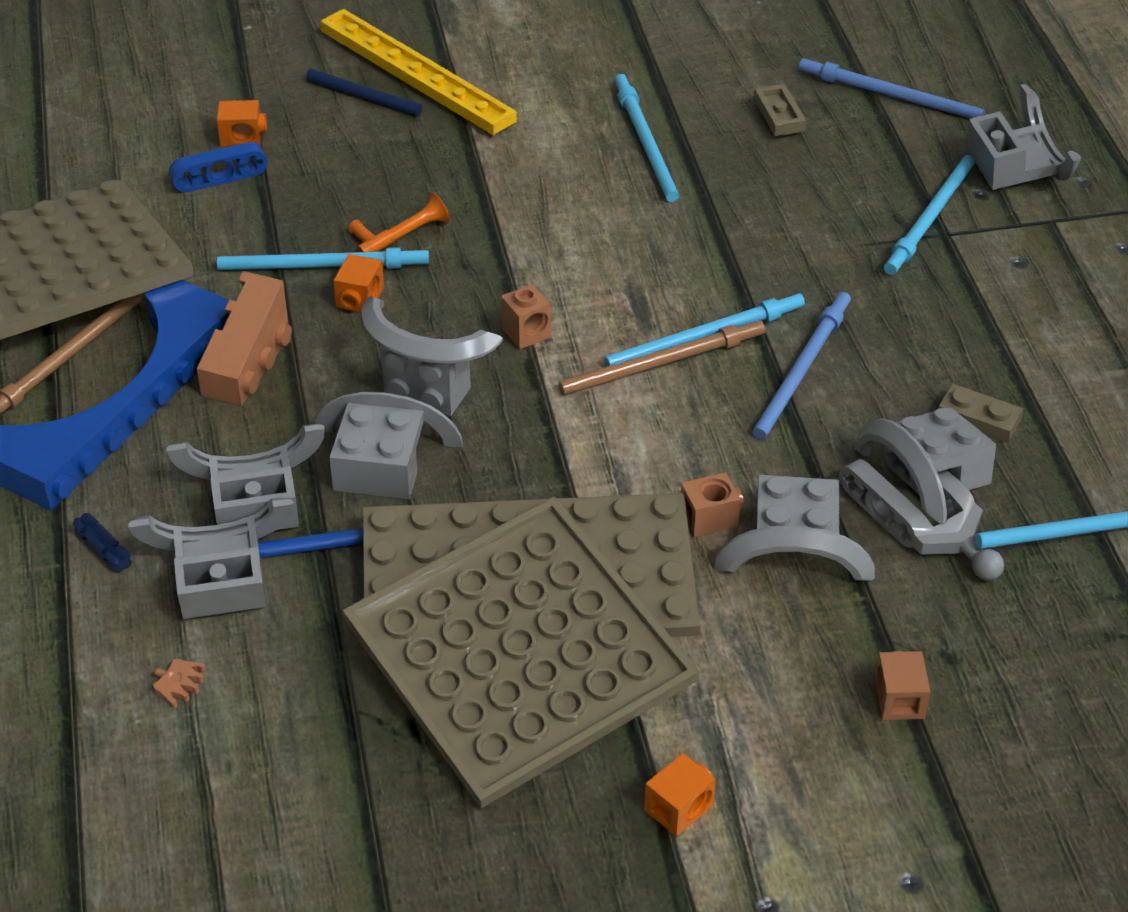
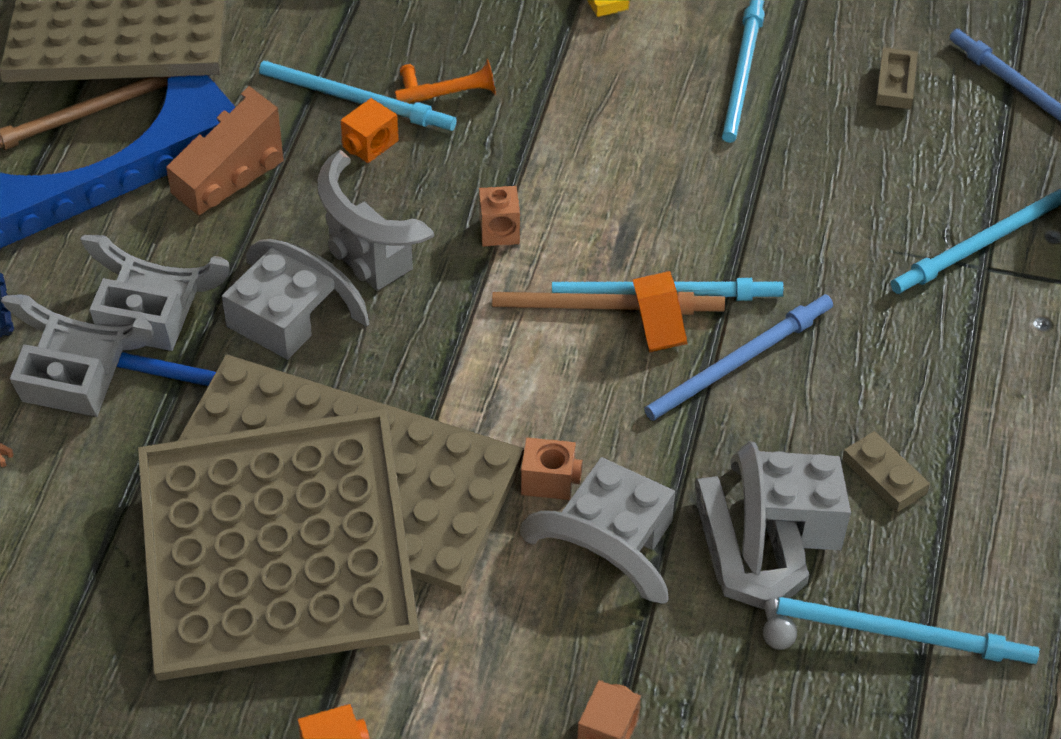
camera: 25 degrees right, 5 degrees up
none -> orange slope [632,271,687,353]

